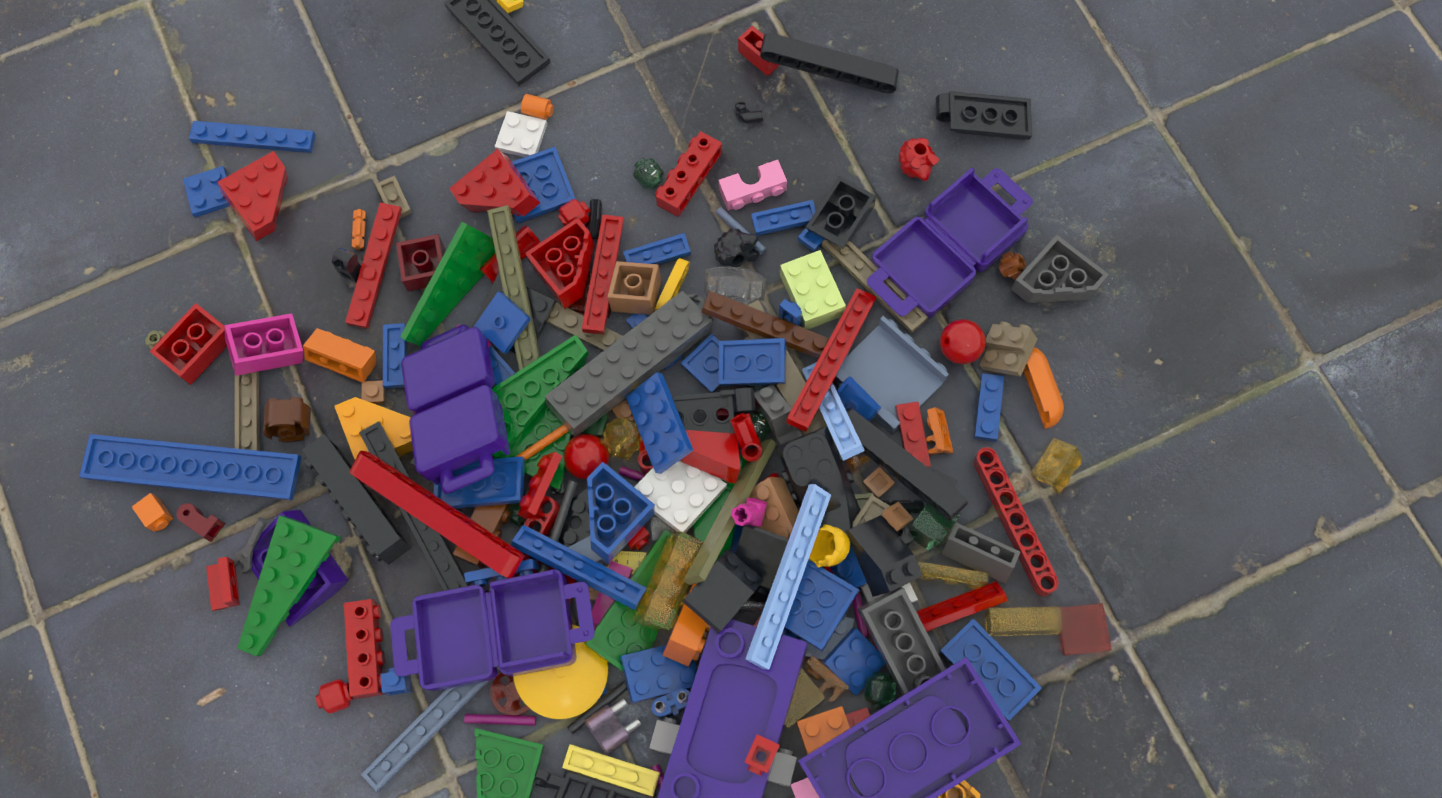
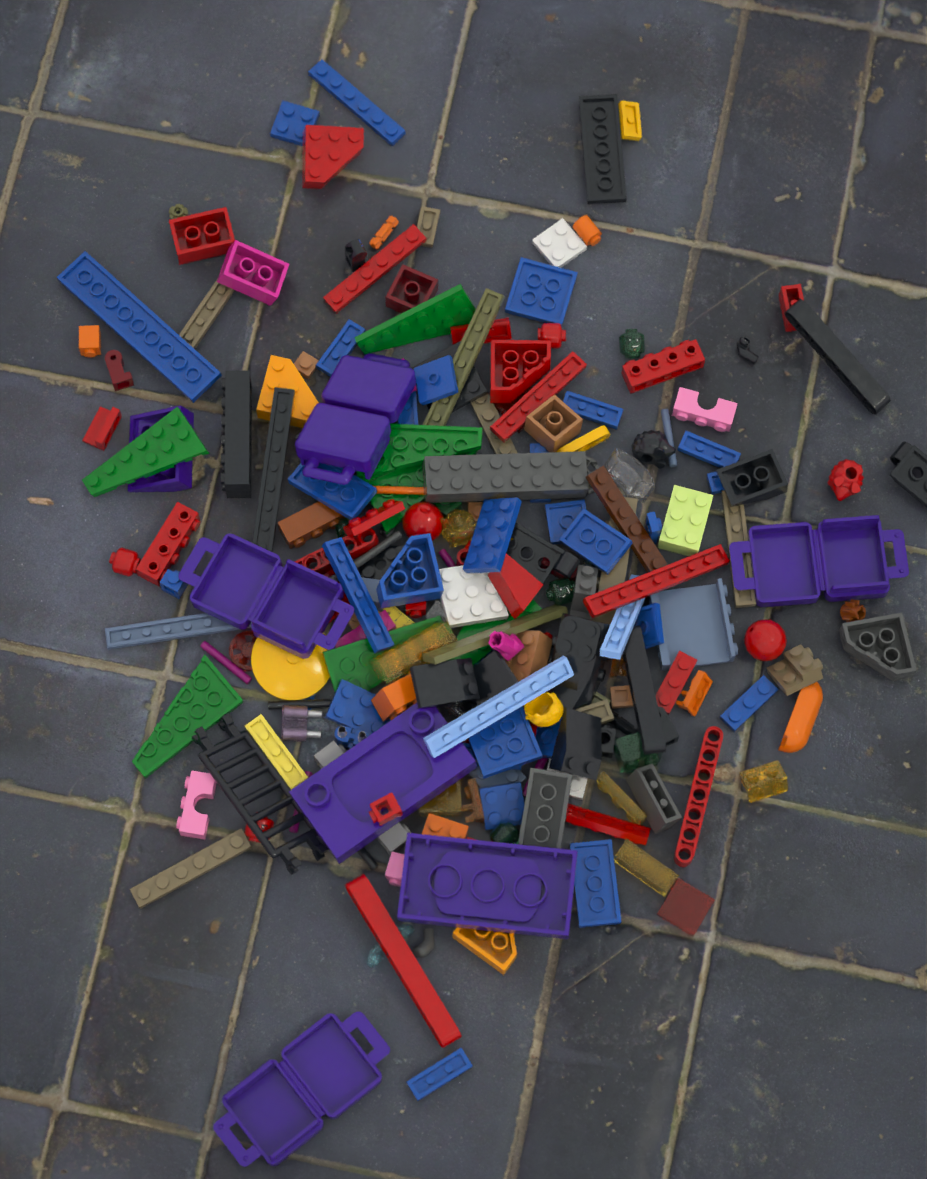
camera: 30 degrees right, 0 degrees up
dark grey piece [234,517,267,573] -> none
reddish brown brick [263,397,311,442] -> none
orange brick [303,328,377,383] -> none
red beam [350,450,524,578] -> none
red brick [449,149,540,216] -> none
blue plate [464,559,539,586] -> none
black axle [588,199,602,239] -> none
red piece [731,413,762,461] -> none
medium nougat plate [882,502,913,531] -> none

